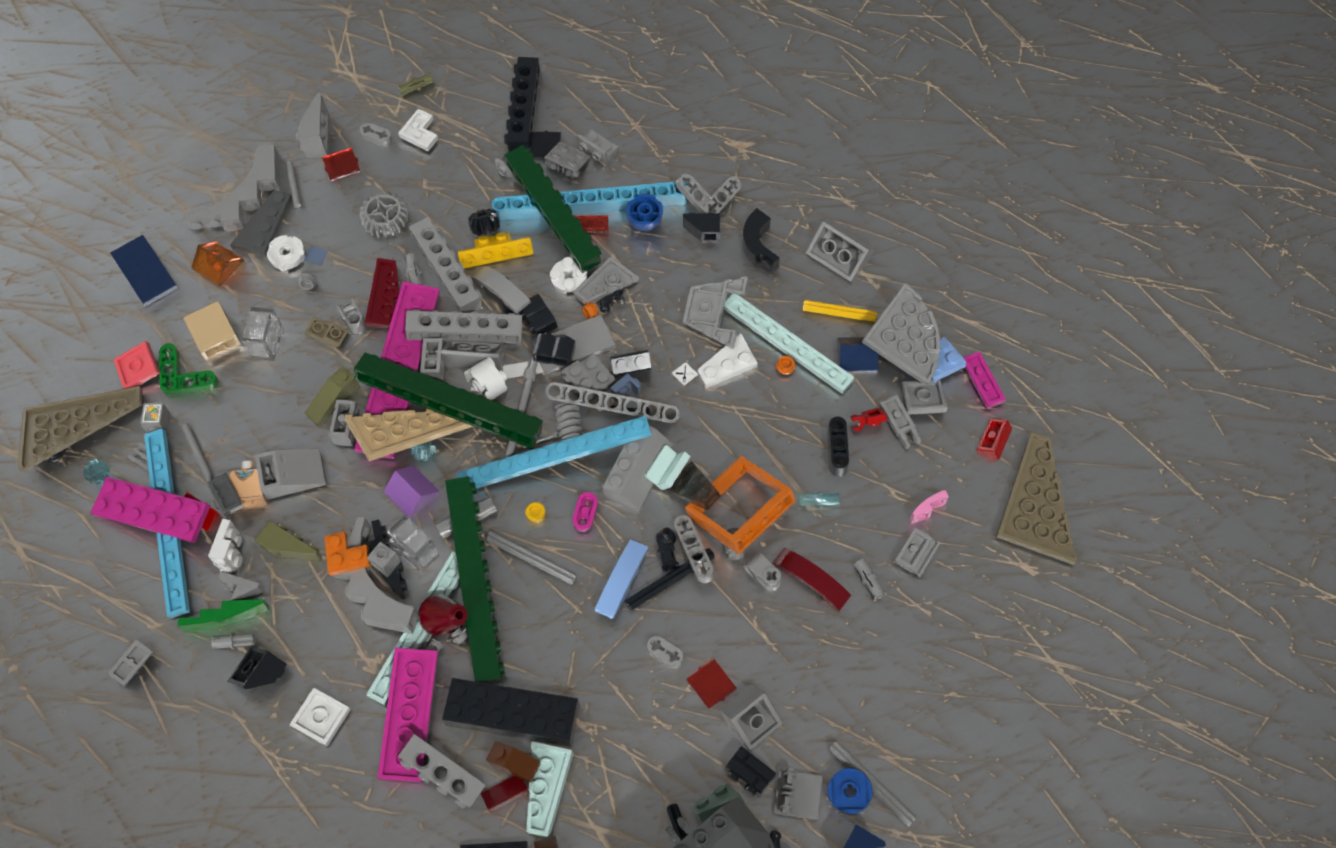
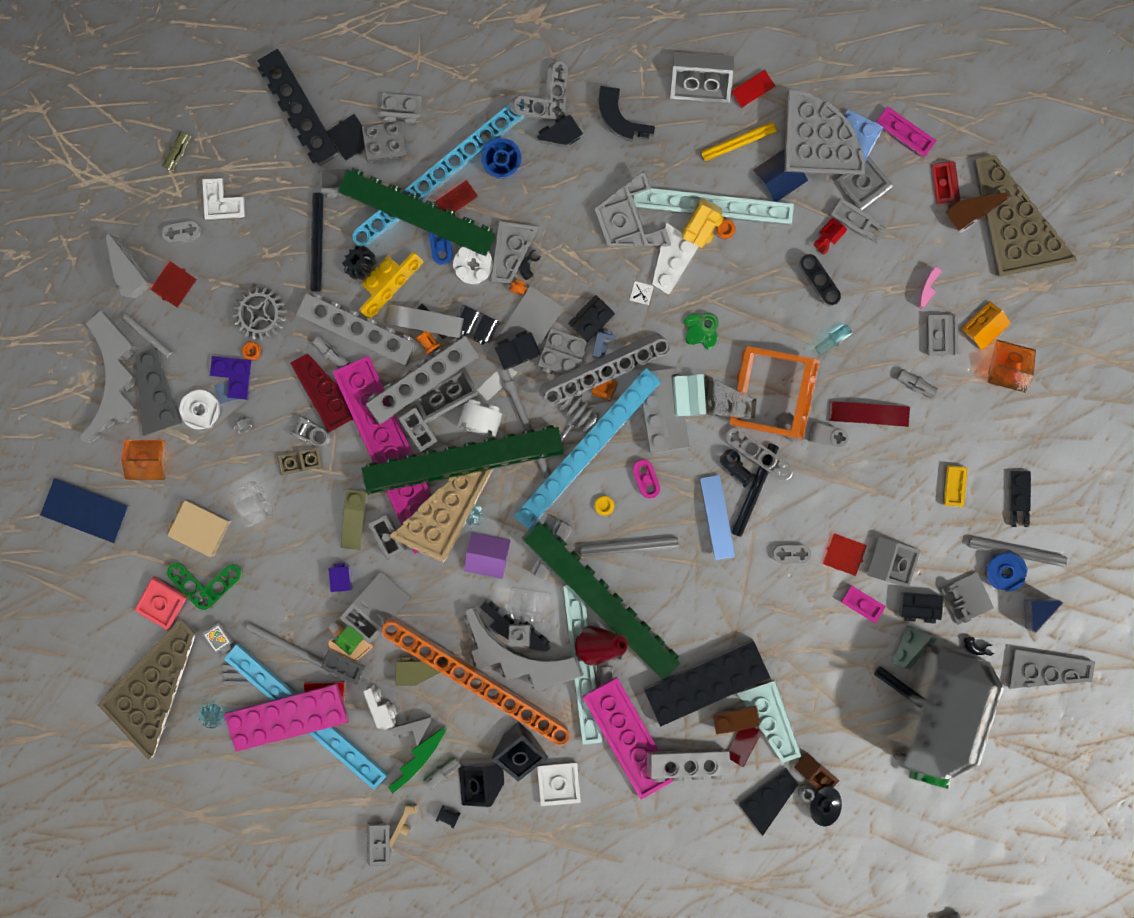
camera: 35 degrees left, 25 degrees up
orange plate [324,531,371,576] -> none
none -> dark purple plate [210,356,252,400]
none -> orange plate [242,341,261,360]
none -> black axle [310,192,323,292]
none -> dark purple brick [329,562,353,592]
none -> bright green slope [334,626,363,655]
none -> orange beam [382,618,569,745]
none -> tan piece [390,804,417,848]
none -> orange bush [415,331,441,355]
none -> blue plate [429,232,453,265]
none -> black bush [435,805,461,829]
none -> black slope [492,722,548,782]
none -> orange plate [584,374,618,402]
none -> yellow brick [682,198,724,248]
none -> green plate [683,313,719,350]
none -> red tile [731,70,775,109]
none -> dark pink plate [841,585,886,623]
none -> yellow plate [943,466,968,507]
none -> reddish brown slope [946,192,1011,232]
none -> light orange panel [961,301,1011,351]
none -> clear orange slope [987,340,1036,393]
none -> black hinge [1009,471,1031,527]

